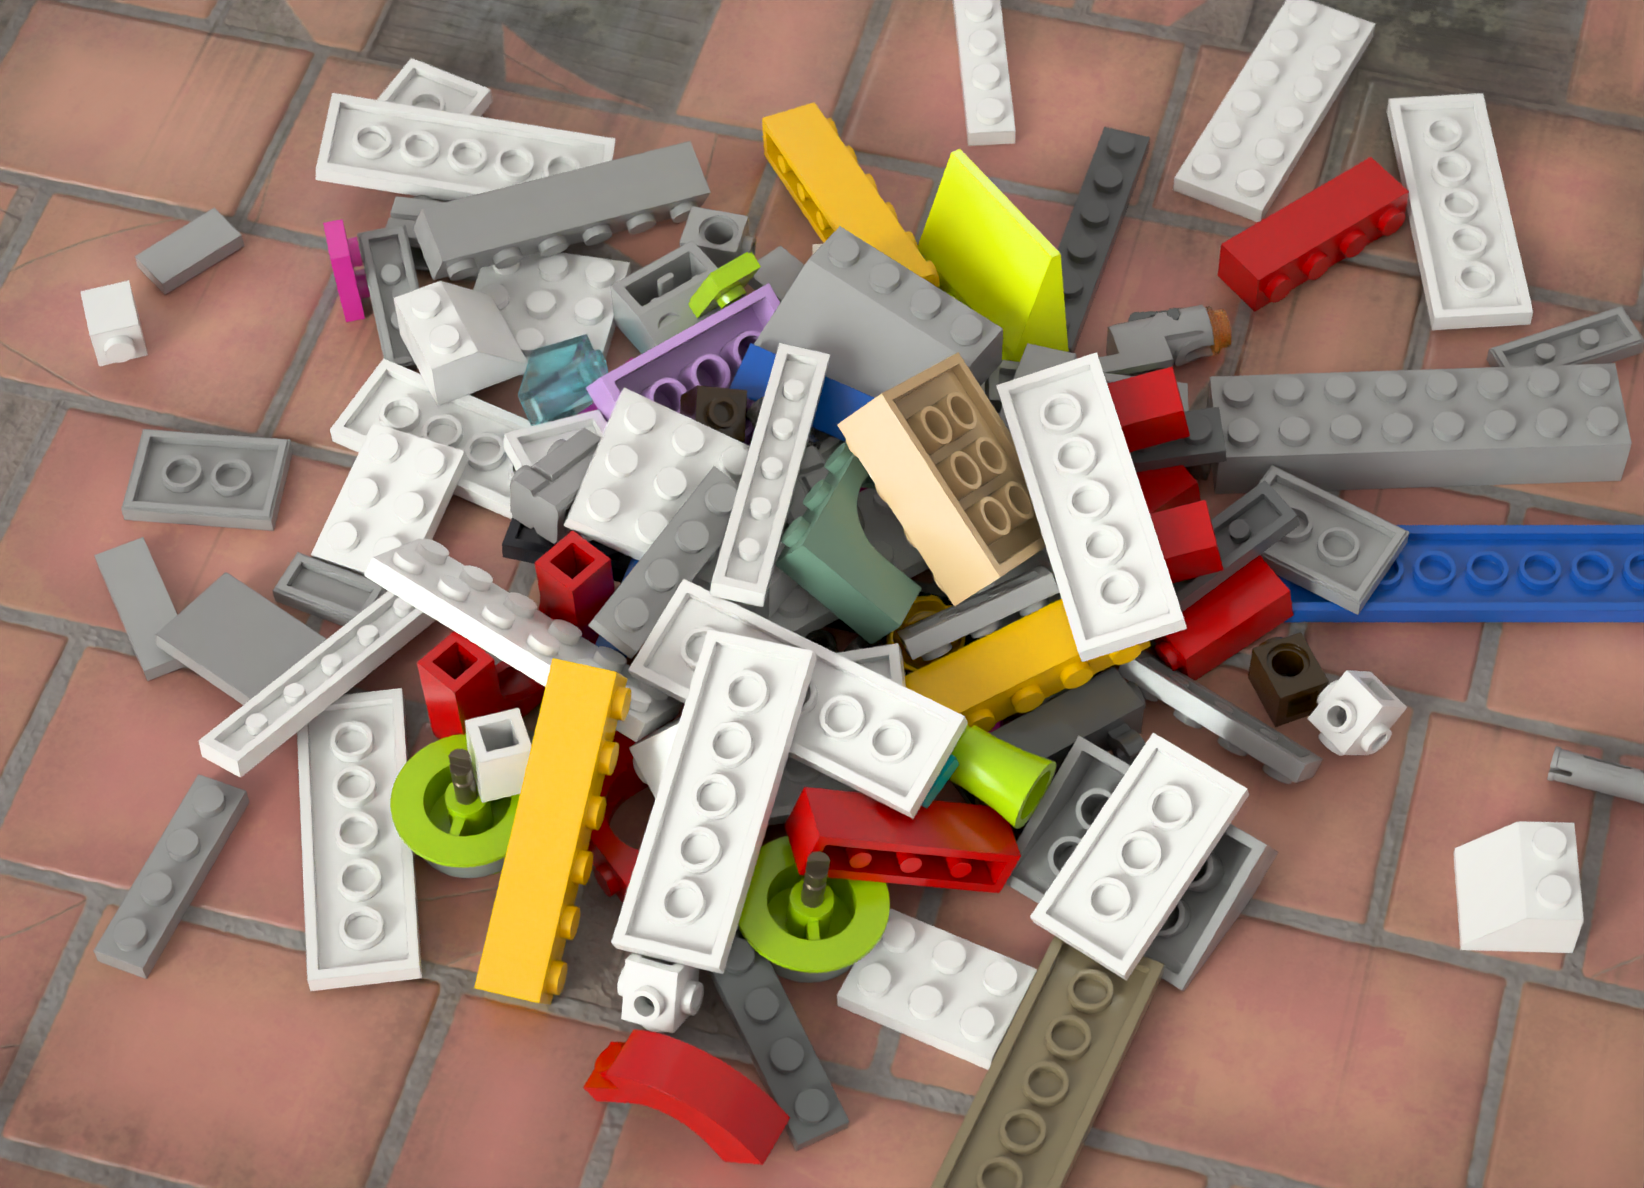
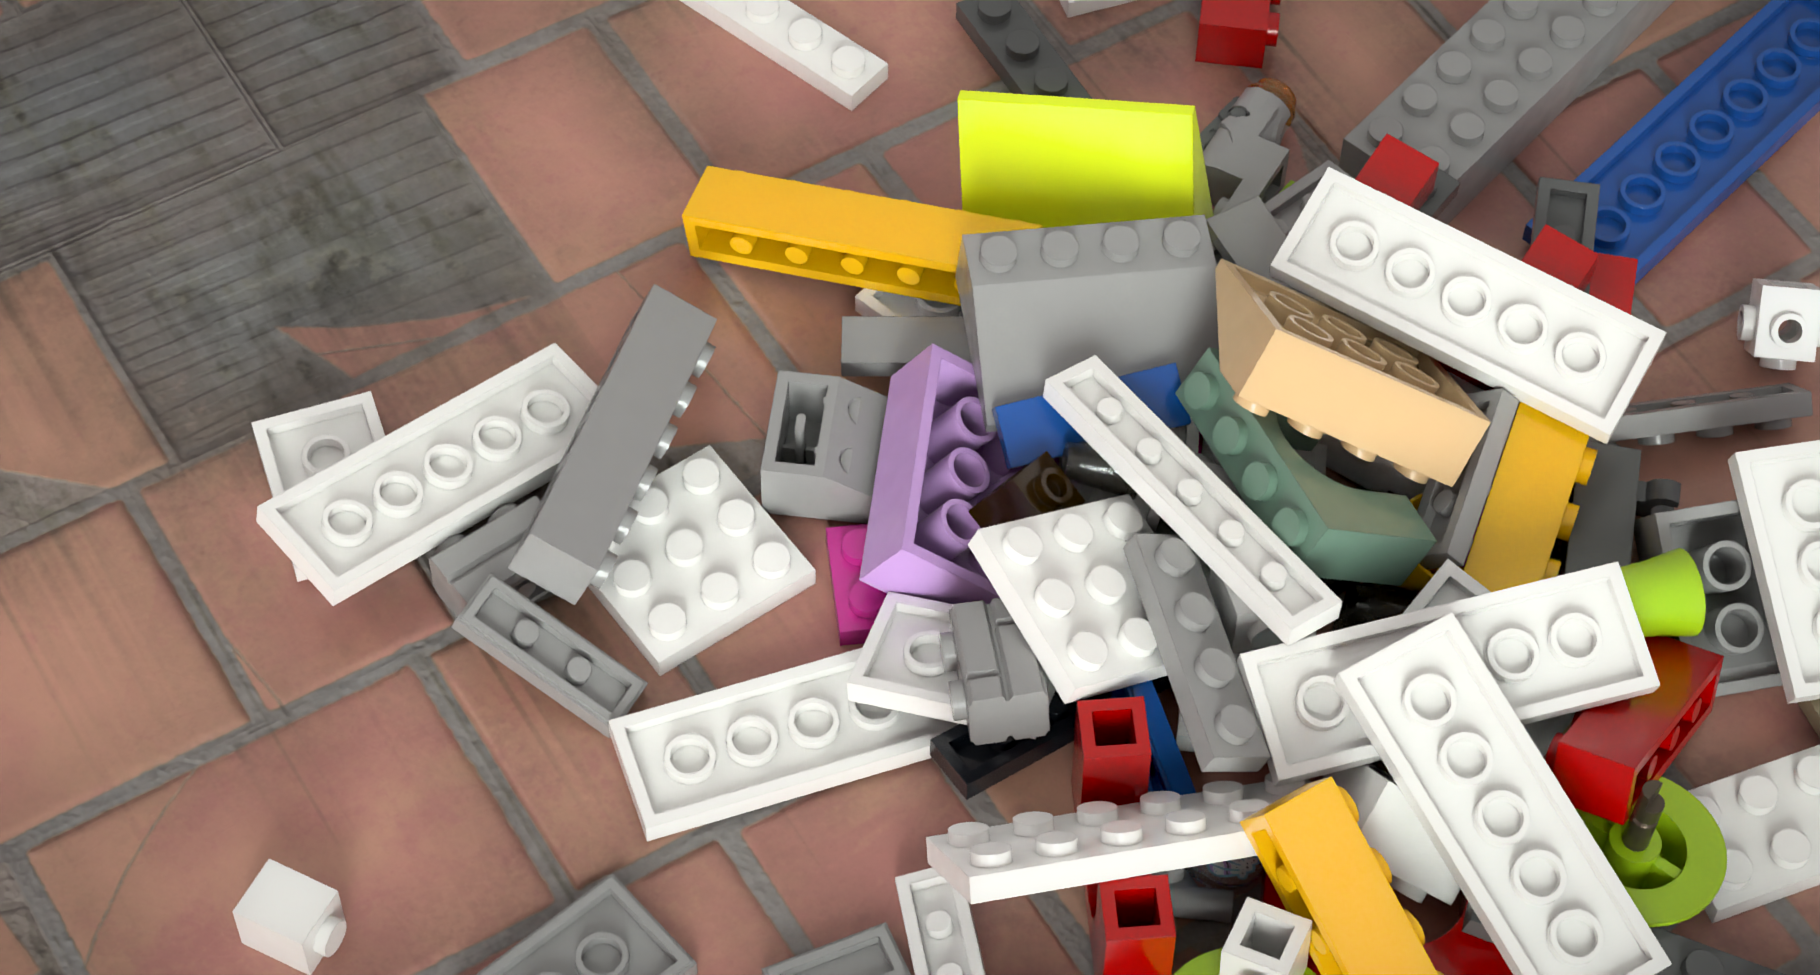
camera: 50 degrees left, 0 degrees up
light grey tile [135,208,244,295] -> none
white plate [311,423,469,577] -> none
dark pink plate [323,219,370,322] -> none
white slope [394,281,530,406] -> none
clear light blue slope [518,334,608,426] -> none
light grey brick [679,206,756,268] -> none
lime plate [688,252,761,319] -> none
dark brown brick [1248,632,1329,727] -> none
light grey tile [1257,465,1409,615] -> none

